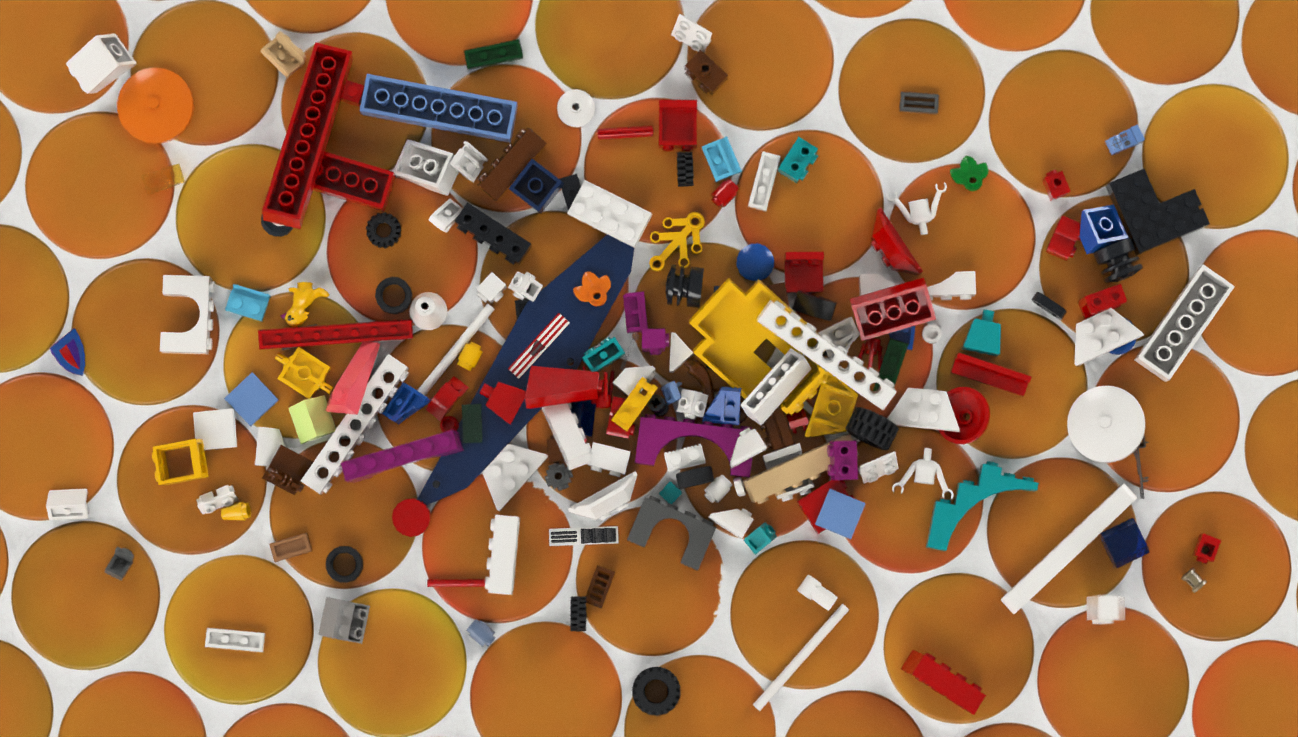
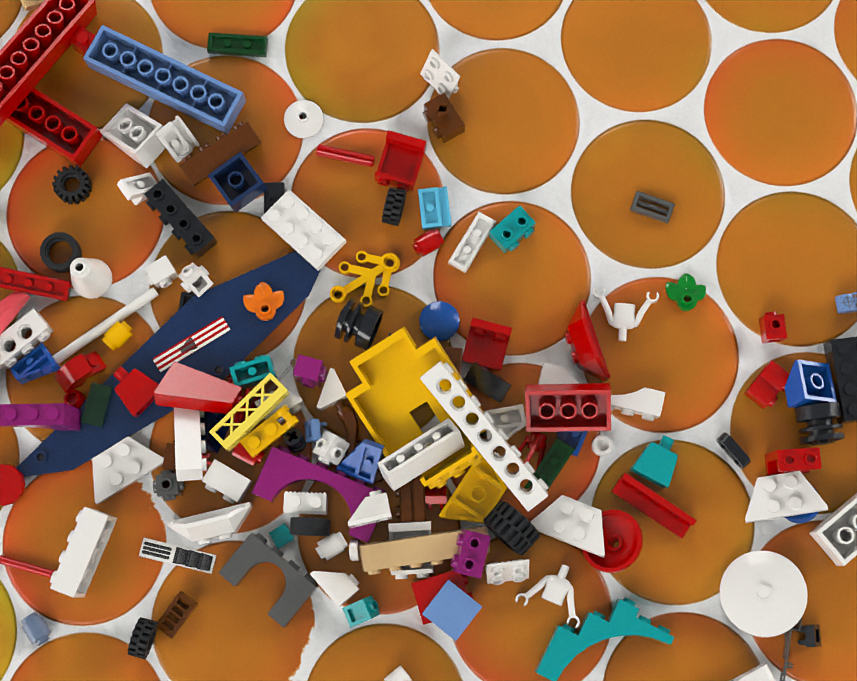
camera: 15 degrees right, 5 degrees down
magenta hinge [623,291,648,333] -> none
none -> light yellow fence [209,373,290,452]
none -> black tile [797,624,821,647]

